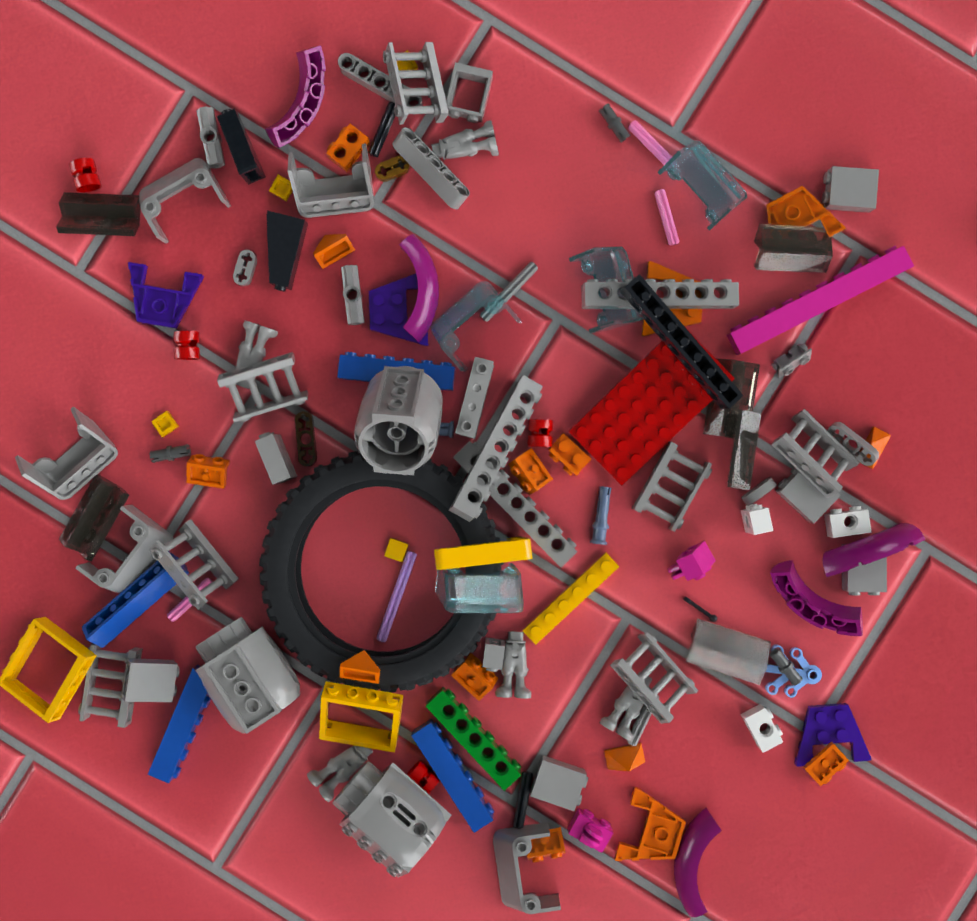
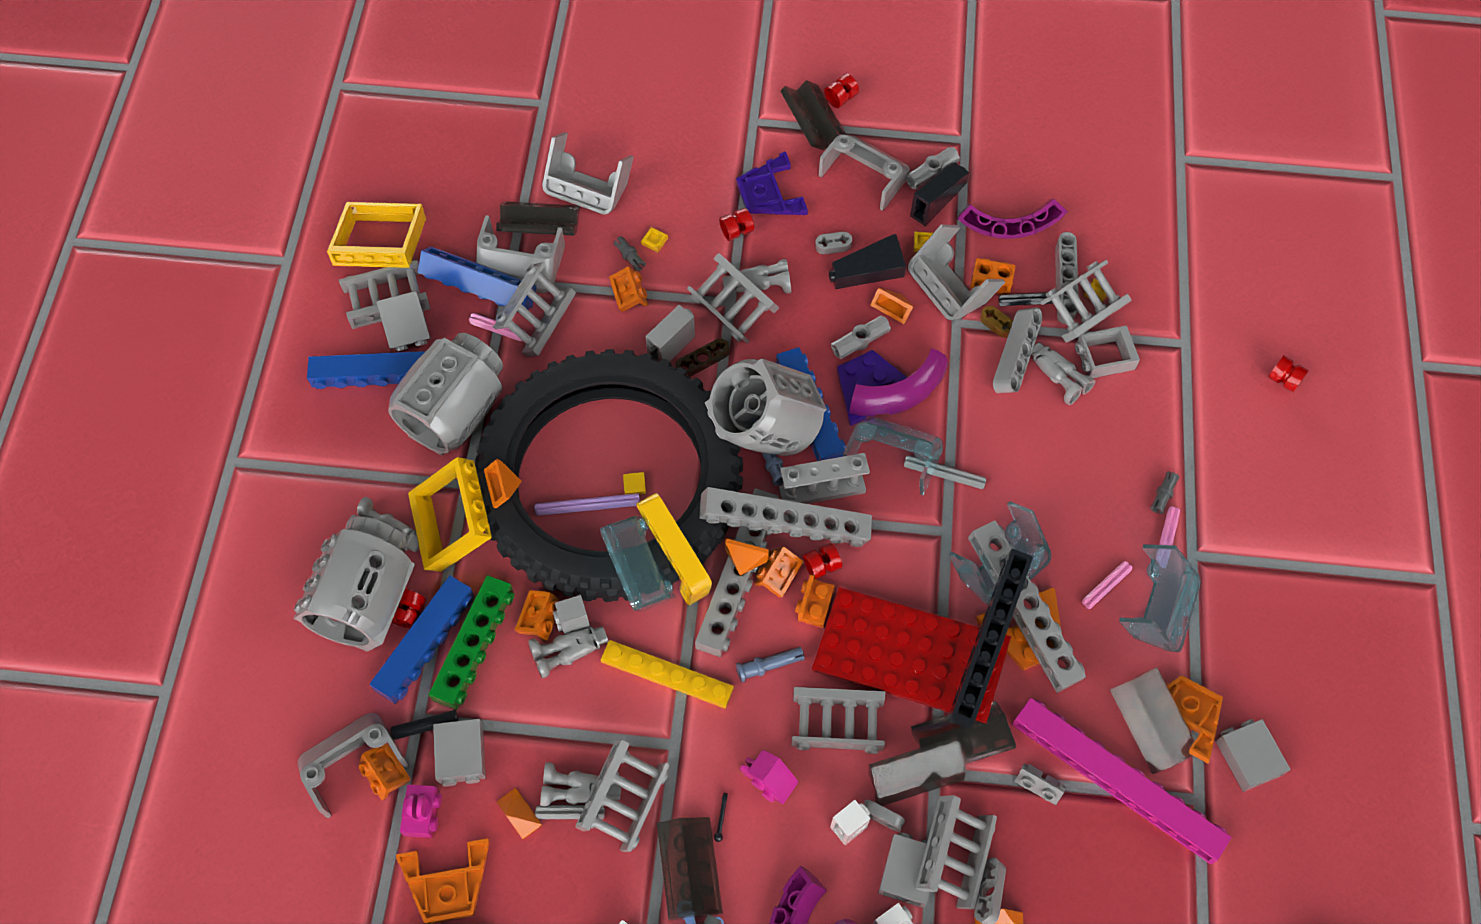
camera: 60 degrees right, 25 degrees down
none -> orange slope [725,538,769,576]

